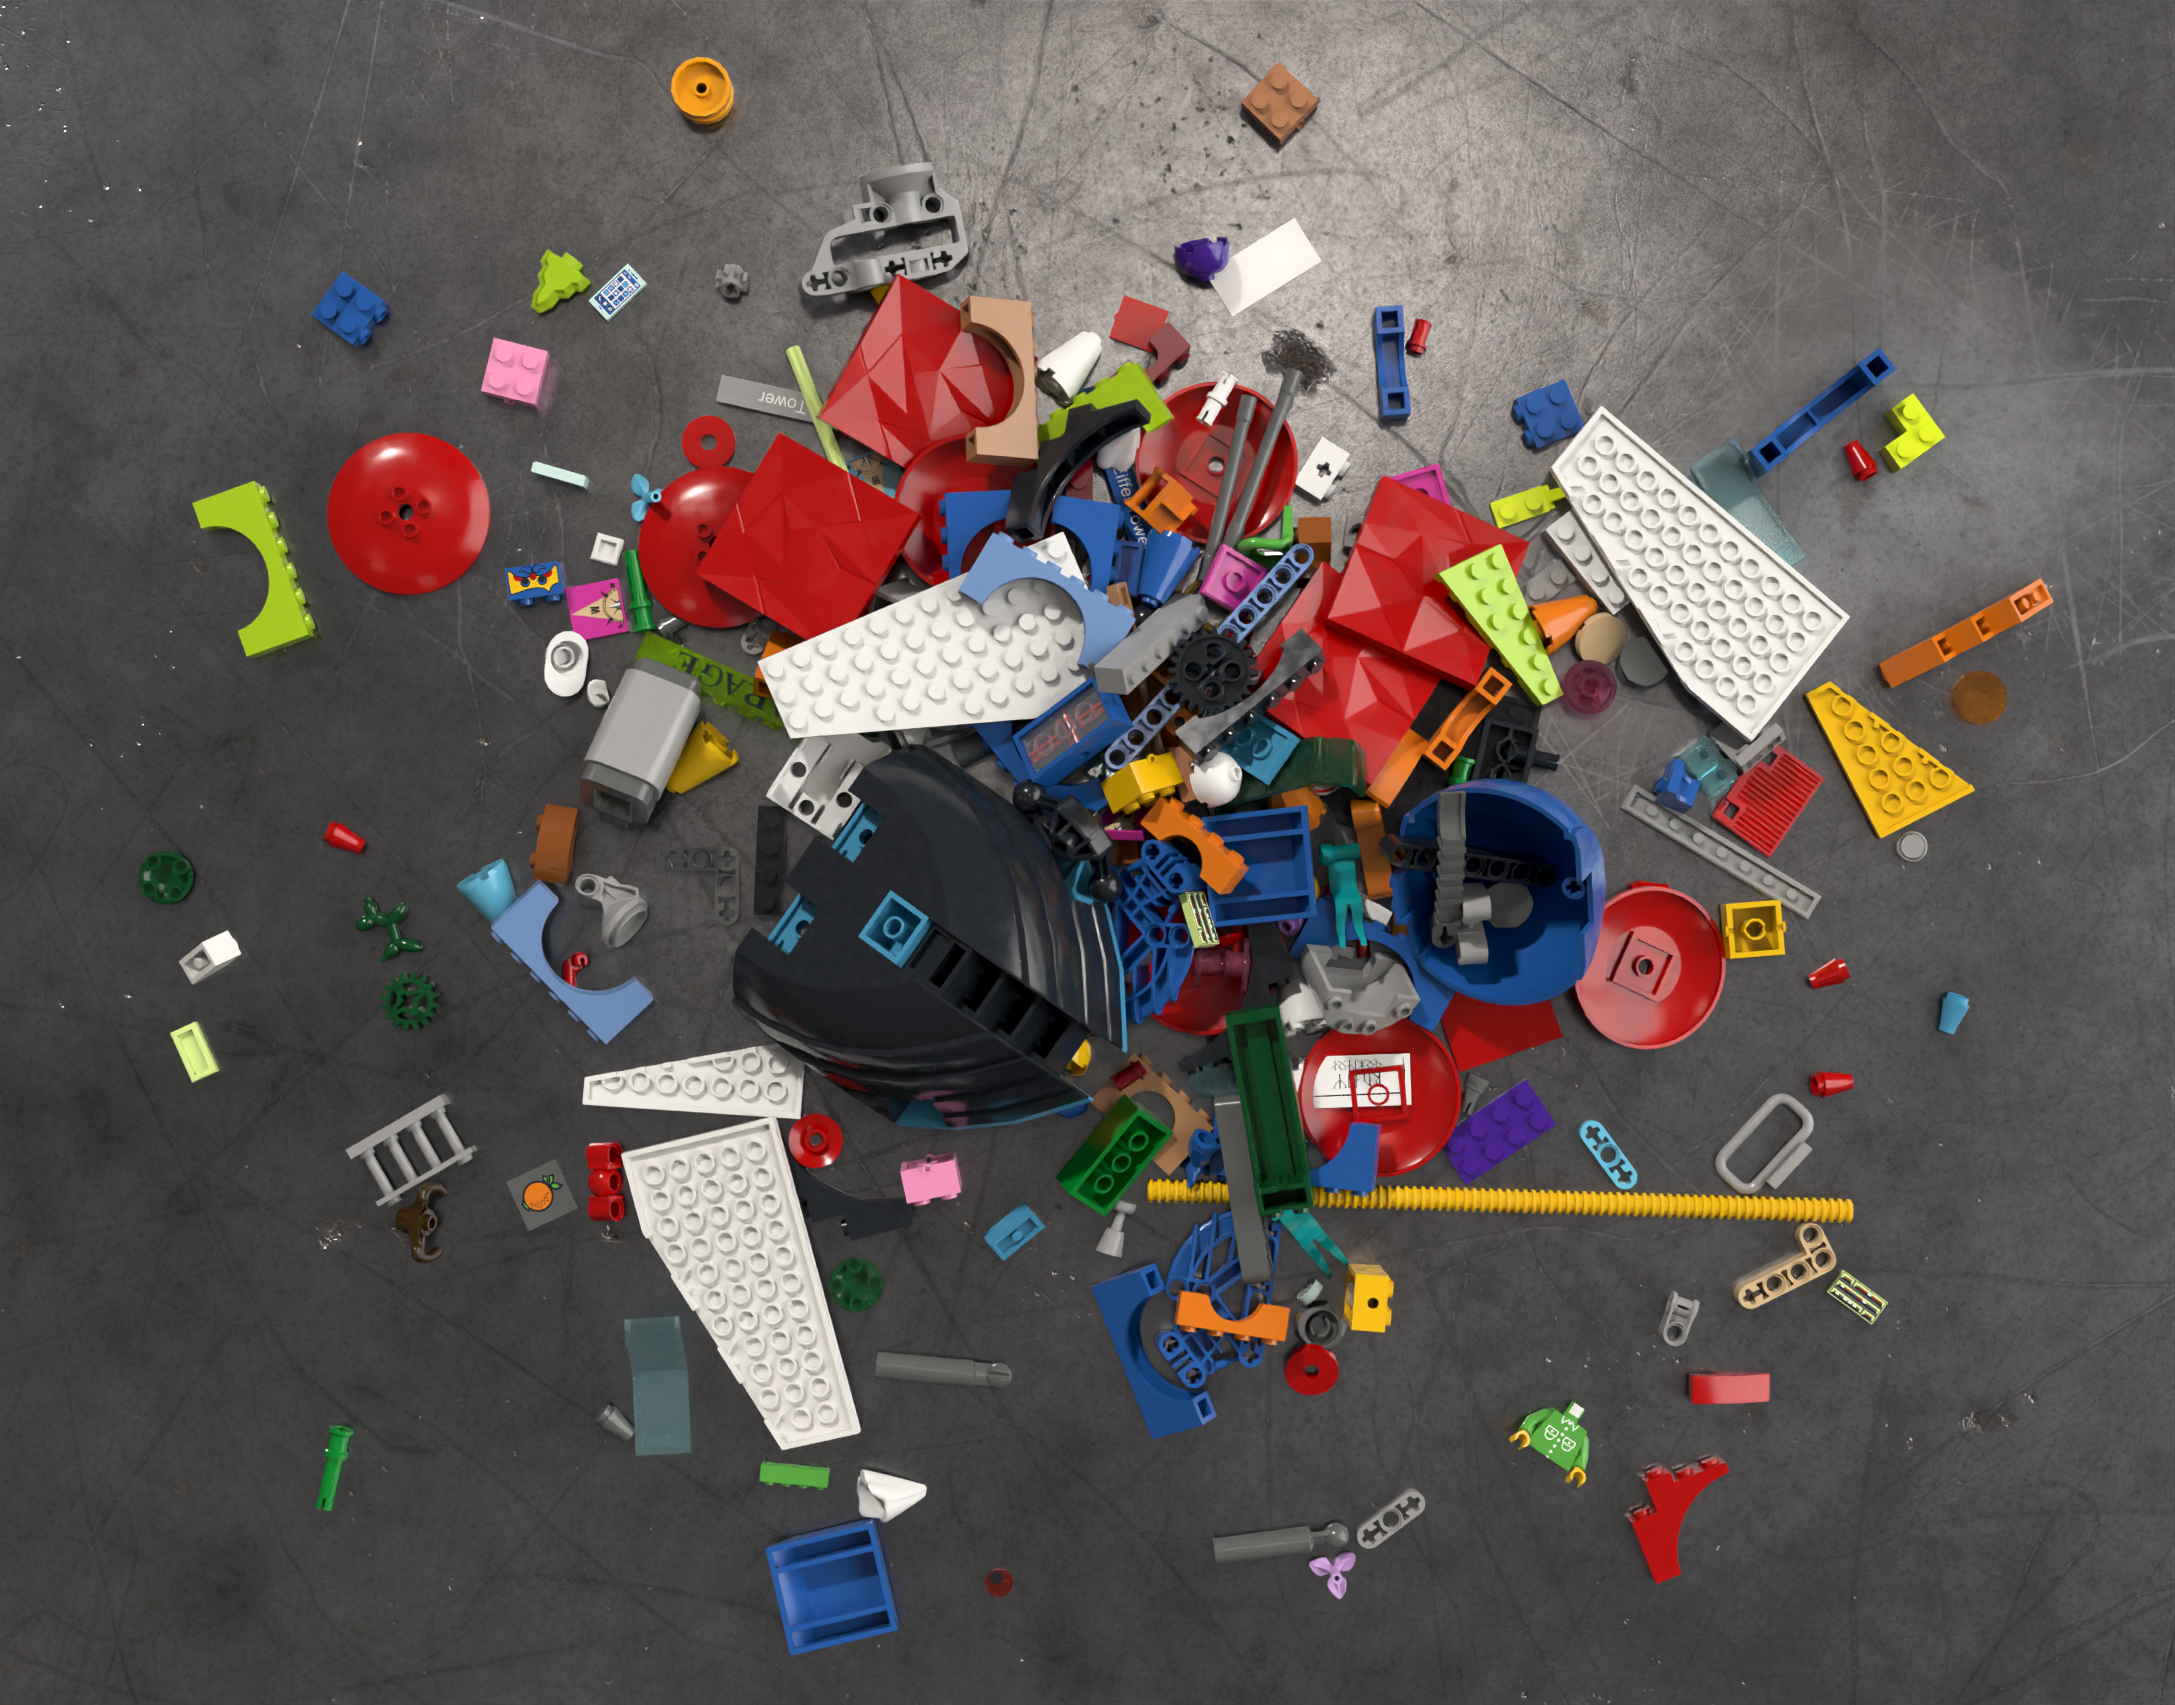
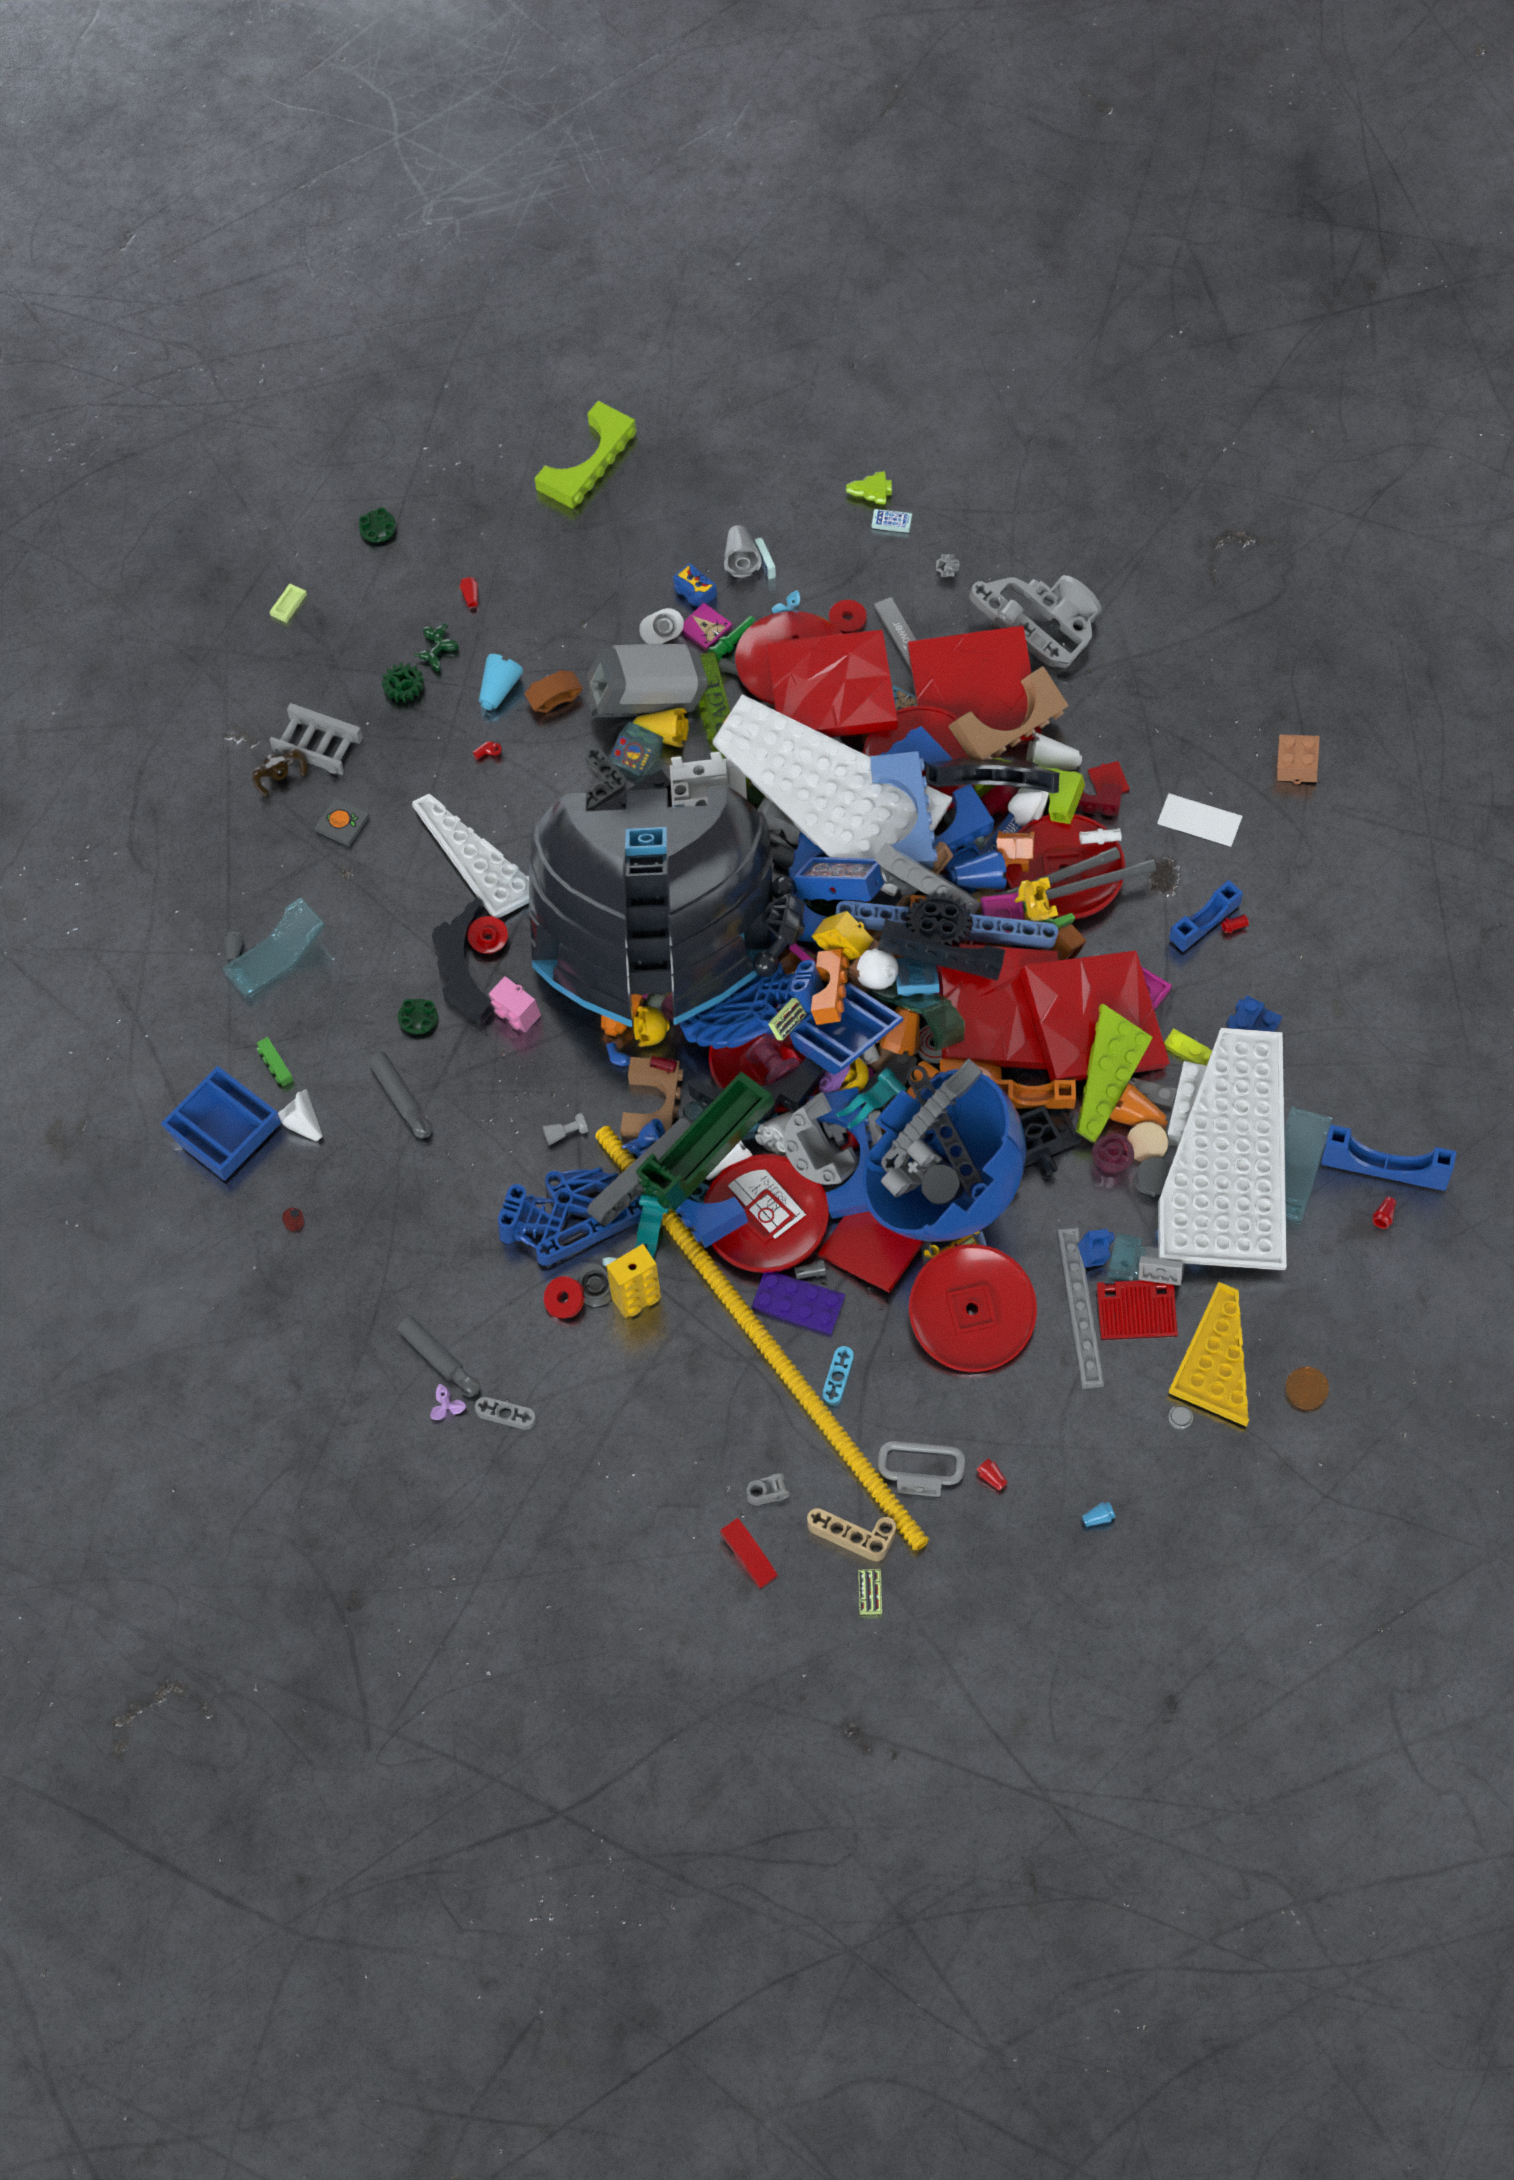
camera: 55 degrees right, 25 degrees down
white slope [179,931,241,985] -> none
blue plate [311,271,388,348] -> none
green pin [315,1425,354,1511] -> none
red dish [327,433,491,595] -> none
bright pink brick [481,338,549,408] -> none
medium blue arch [491,879,654,1044] -> none
light grey piece [575,874,648,948] -> none
red piece [586,1142,624,1222] -> none
white tile [590,533,625,567] -> none
white wing [621,1116,861,1450] -> none
light orange wheel [671,57,734,125] -> none
yellowish green axle [786,346,849,472] -> none
dark azure slope [983,1202,1045,1261] -> none
green brick [1055,1094,1173,1217] -> none
blue arch [1091,1263,1217,1439] -> none
dark purple cylinder [1174,237,1230,282] -> none
orange arch [1174,1290,1290,1345] -> none
white brick [1294,437,1351,503] -> none
bright green torso [1509,1401,1589,1488] -> none
red arch [1628,1457,1729,1584] -> none
yellow brick [1720,900,1786,959] -> none
red cone [1808,958,1851,990] -> none
neon yellow brick [1878,393,1945,473] -> none
orange arch [1879,578,2054,688] -> none
none -> clear light blue slope [608,721,664,777]
none -> light grey cone [723,525,762,578]
none -> yellow animal [1014,877,1058,922]

